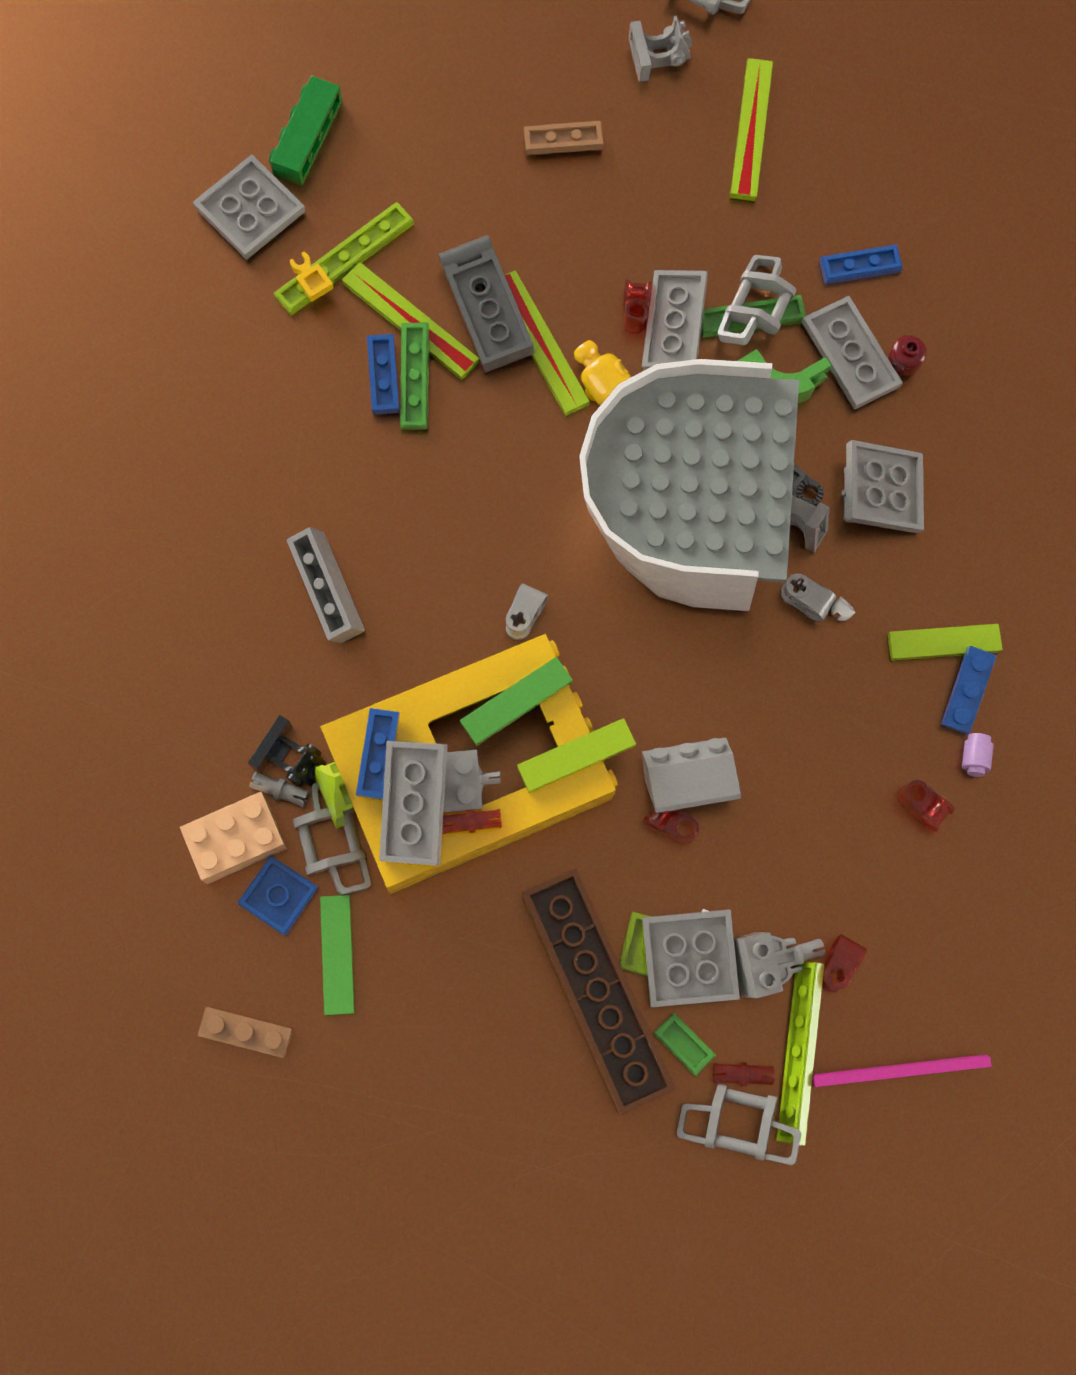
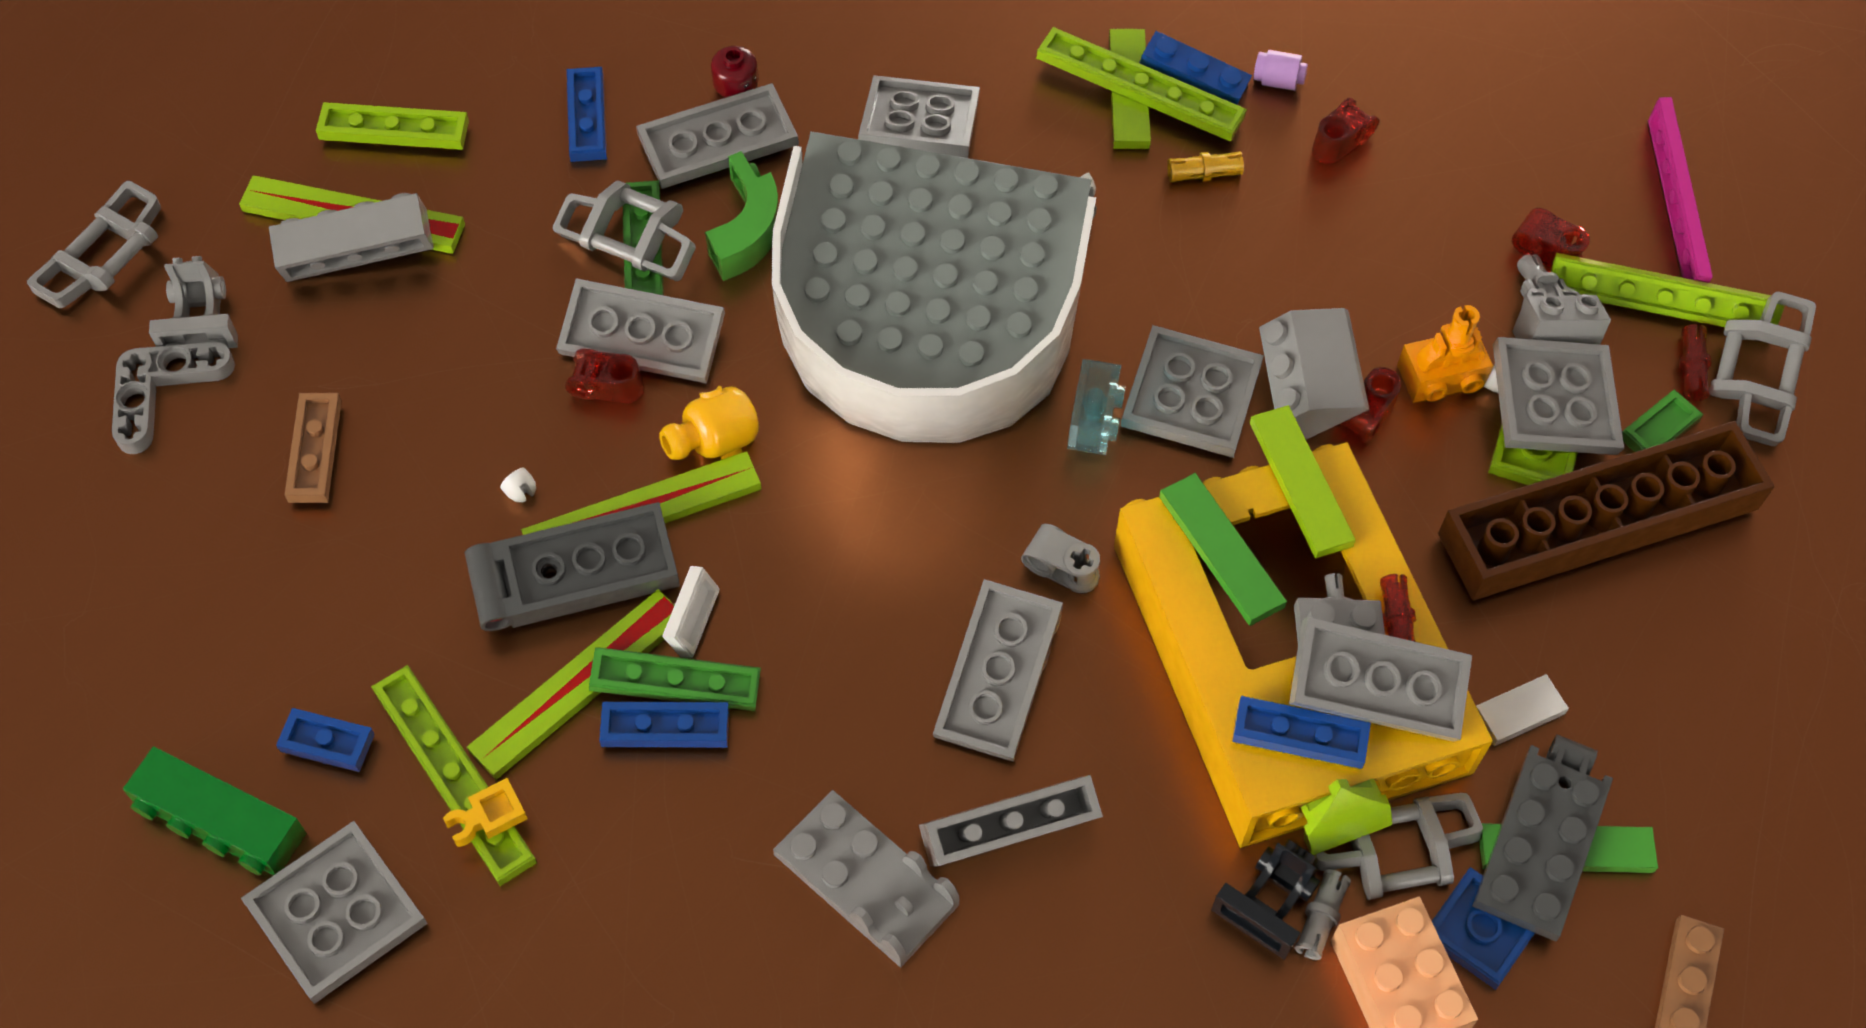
camera: 80 degrees left, 15 degrees down
none -> light grey beam [112,342,235,454]
none -> light grey brick [269,193,434,282]
none -> blue plate [276,708,375,772]
none -> lime plate [316,102,469,150]
none -> white hinge [500,467,536,502]
none -> white tile [662,566,720,658]
none -> light grey hinge [773,790,960,968]
none -> light grey hinge [933,579,1063,762]
none -> lime tile [1036,27,1247,142]
none -> clear light blue brick [1067,359,1126,455]
none -> light grey plate [1121,325,1264,458]
none -> yellow pin [1167,151,1244,182]
none -> light orange brick [1397,305,1493,403]
none -> dark grey hinge [1472,734,1613,941]
none -> white tile [1476,674,1569,746]

